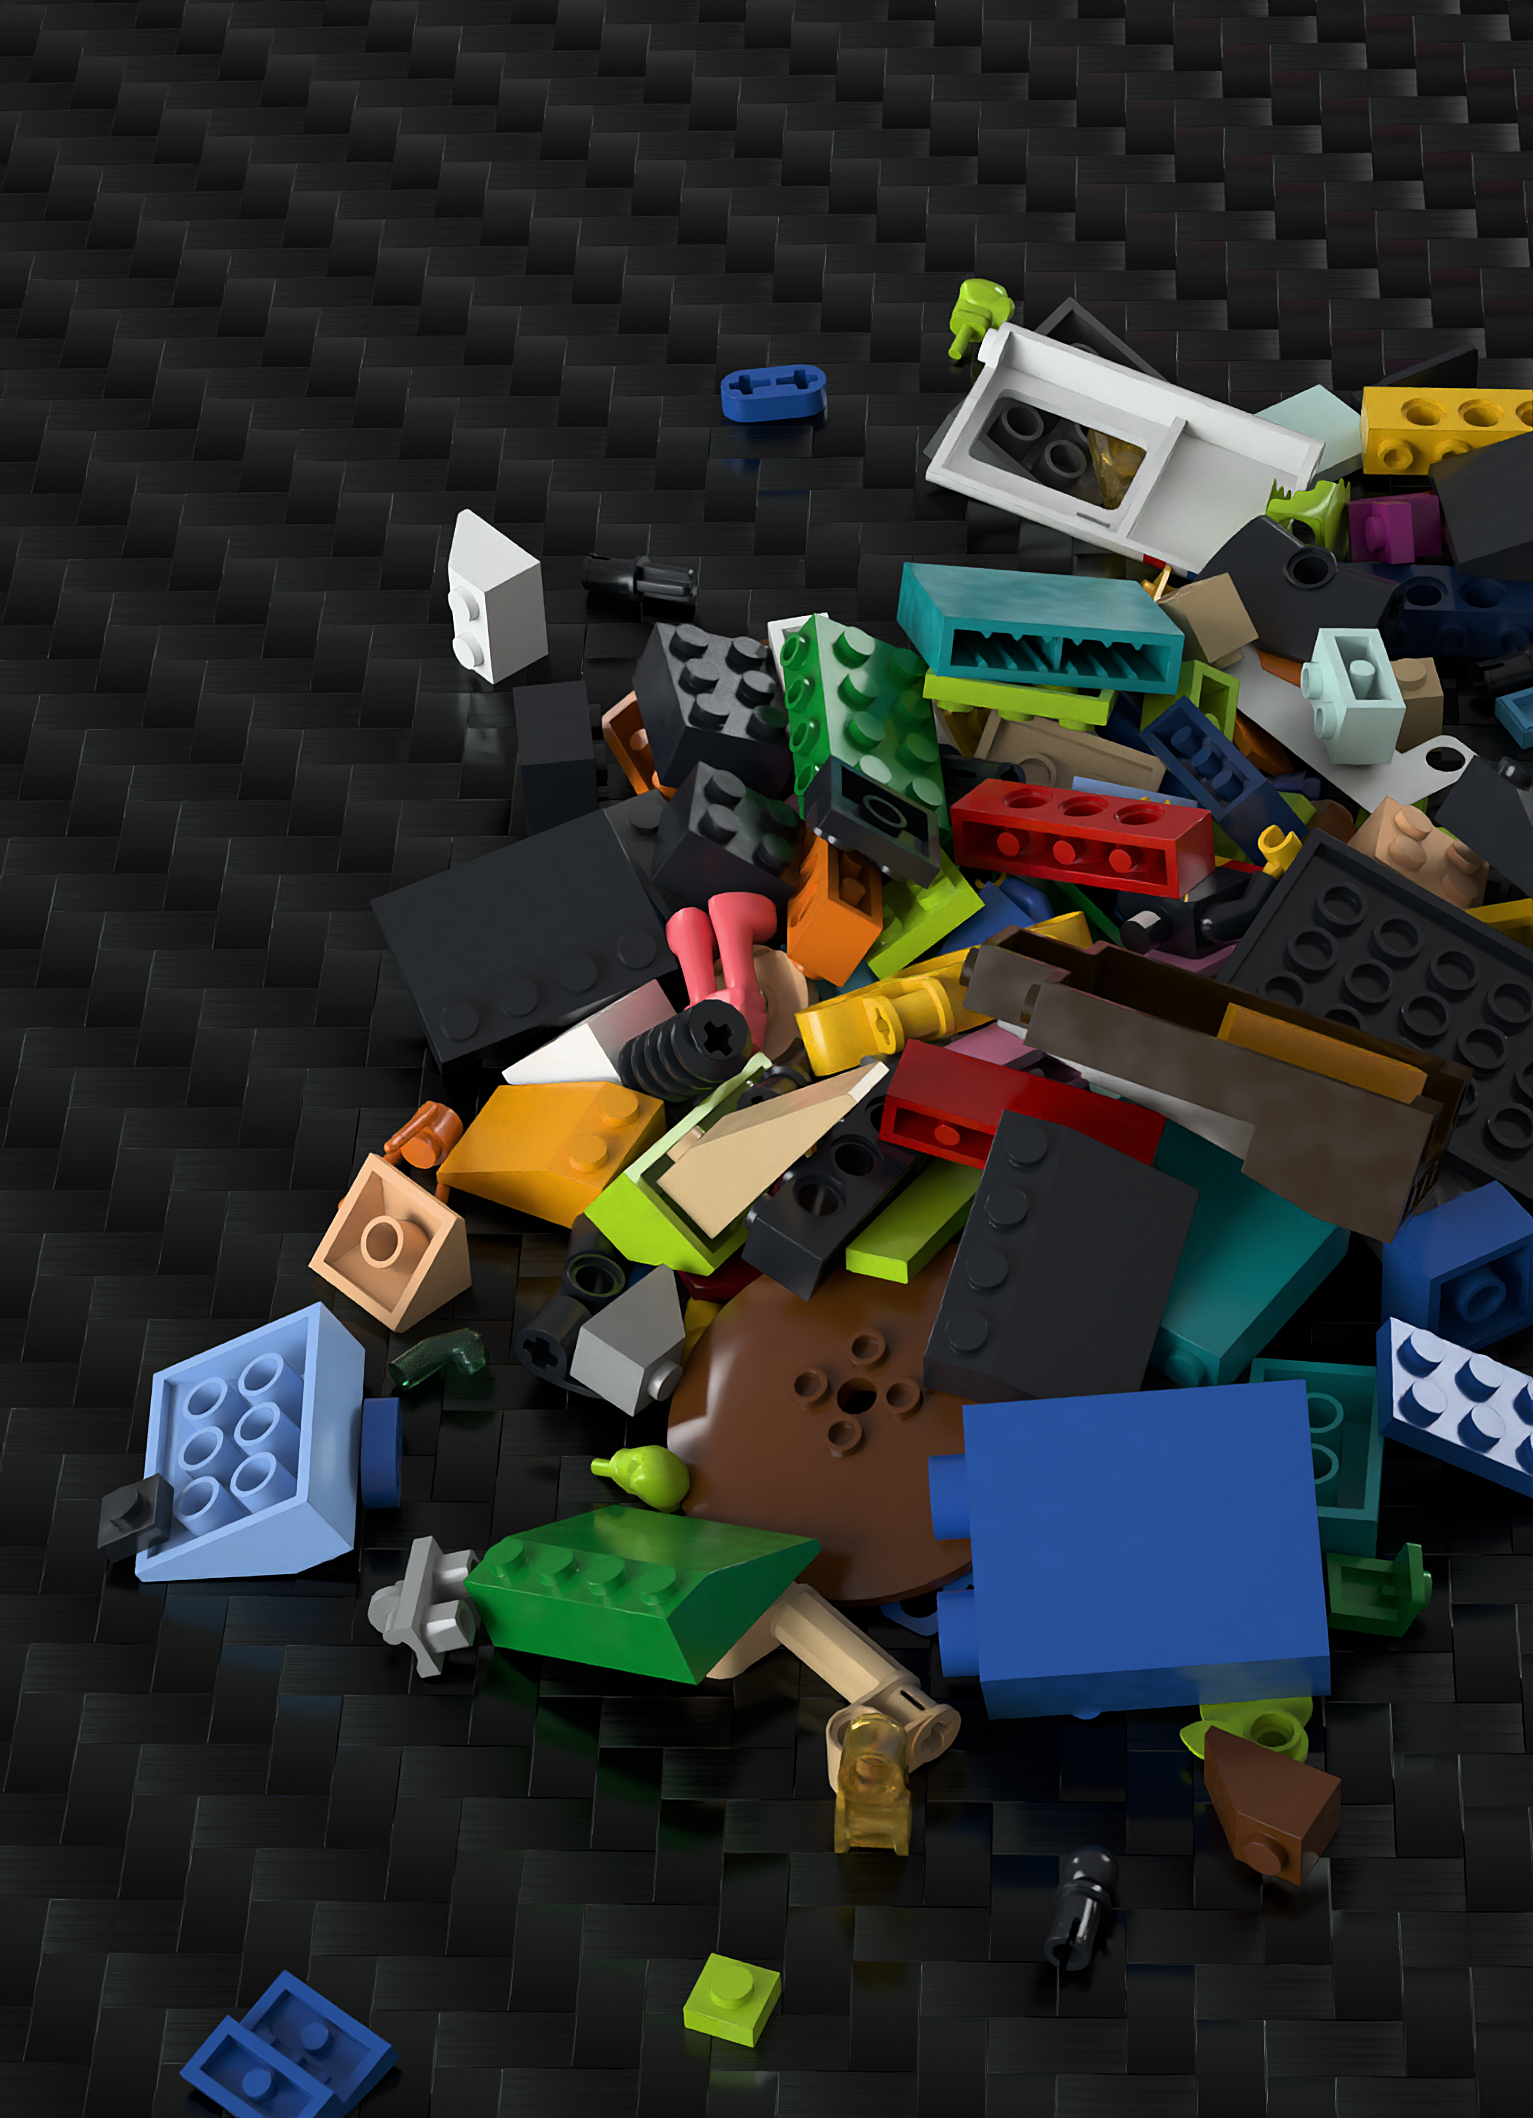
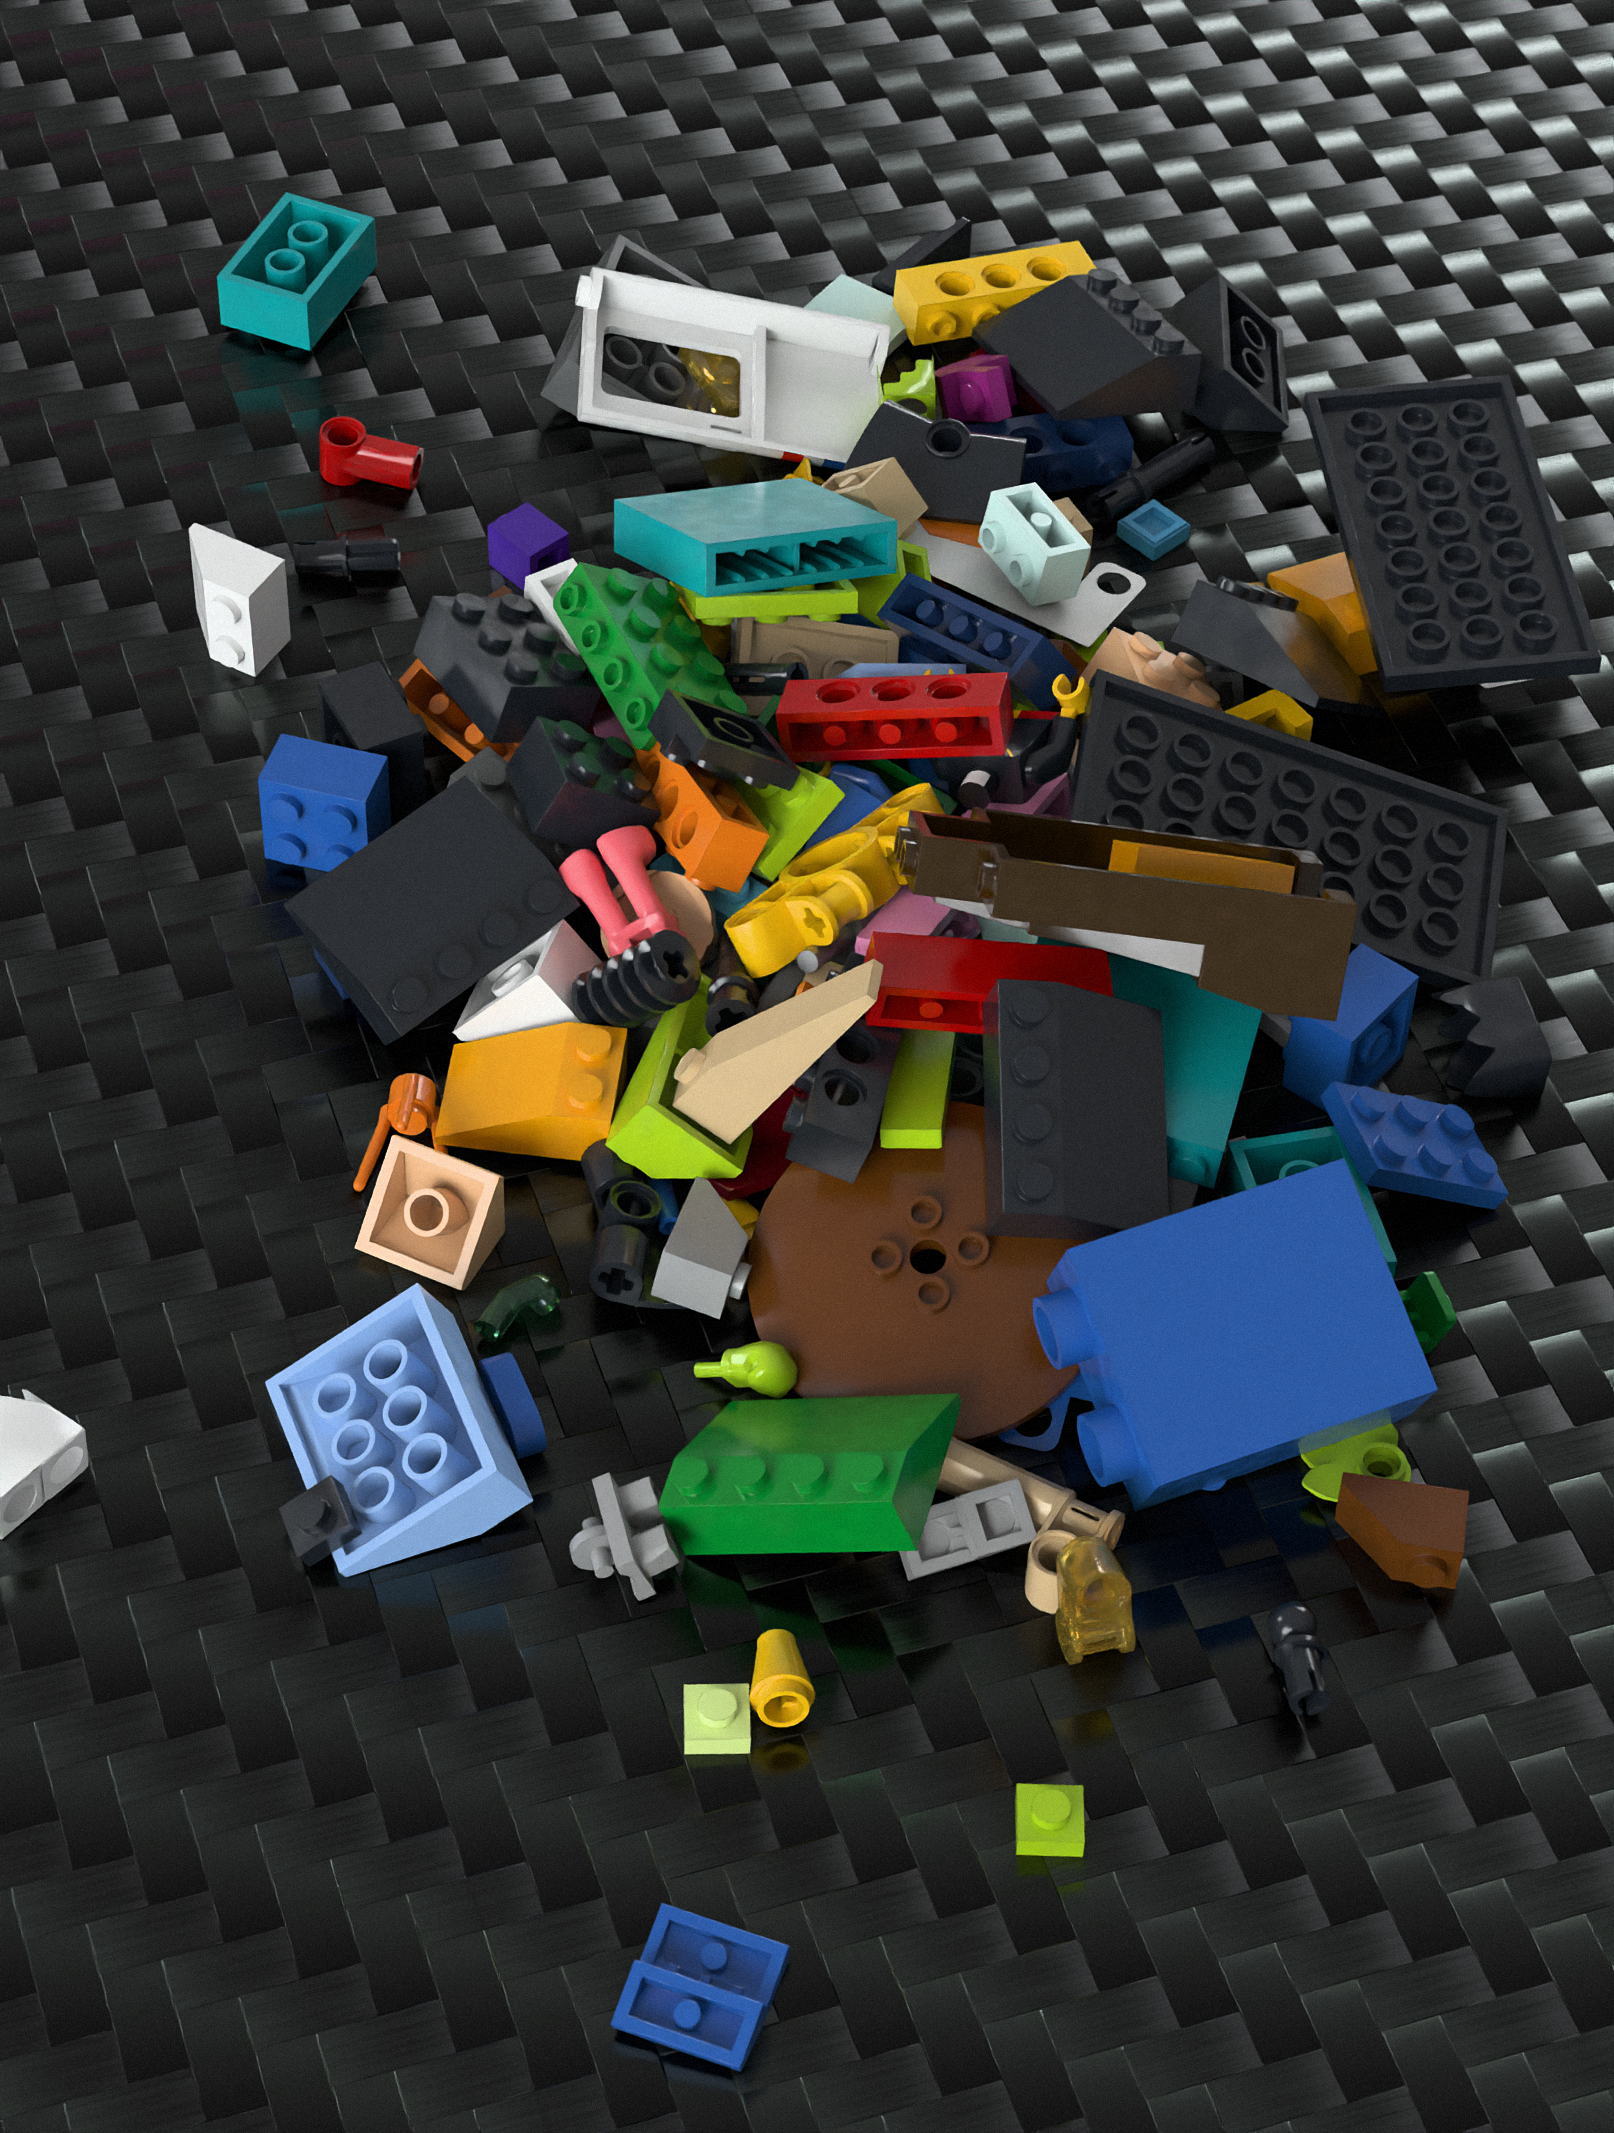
camera: 25 degrees left, 5 degrees up
blue beam [721,364,827,422] -> none
lime piece [948,279,1015,359] -> none
none -> teal brick [217,192,377,351]
none -> blue brick [258,733,392,872]
none -> red piece [320,416,424,491]
none -> dark purple brick [488,502,570,591]
none -> yellowish green plate [683,1684,751,1754]
none -> yellow cone [750,1629,815,1727]
none -> light grey slope [899,1478,1037,1581]

